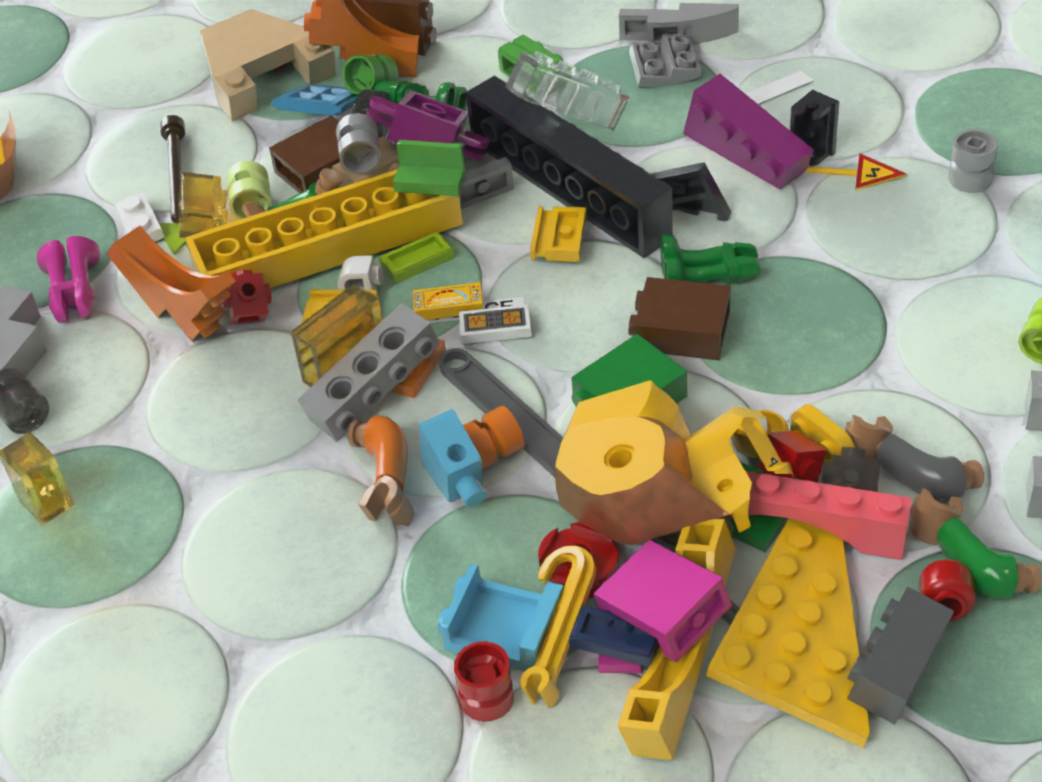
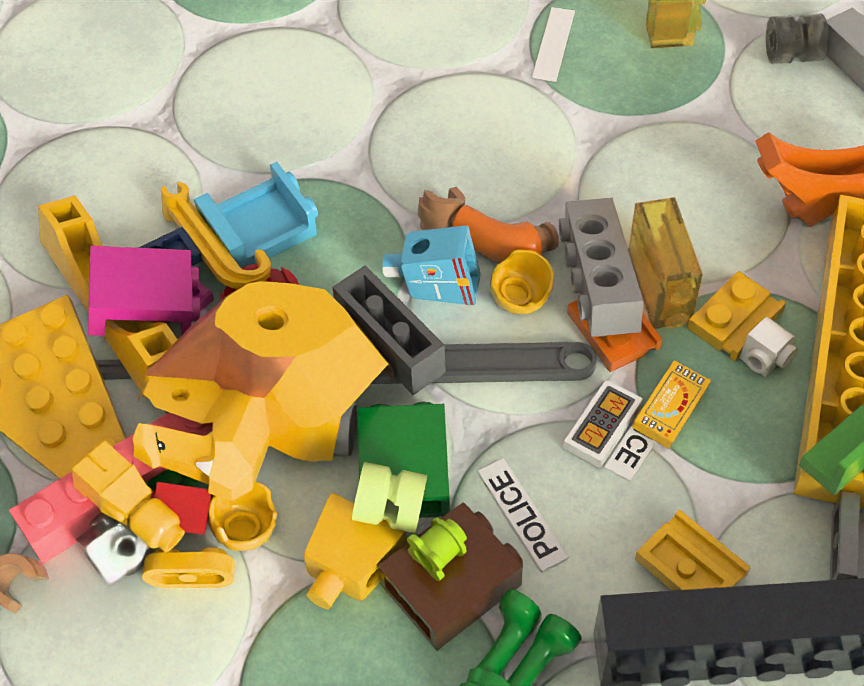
camera: 125 degrees right, 10 degrees up
red brick [221,270,272,325] -> none
lime tile [379,231,455,284] -> none
red wheel [454,641,514,722] -> none
orange wheel [463,406,525,470] -> none
dark grey piece [845,415,984,501] -> none
none -> yellow piece [72,441,185,552]
none -> yellow torso [304,492,407,610]
none -> dark grey brick [332,265,446,395]
none -> yellowish green wheel [352,462,428,533]
none -> lime brick [407,518,467,581]
none -> white sticker [478,458,569,572]
none -> yellow hair [490,249,554,314]
none -> white sticker [532,7,575,82]

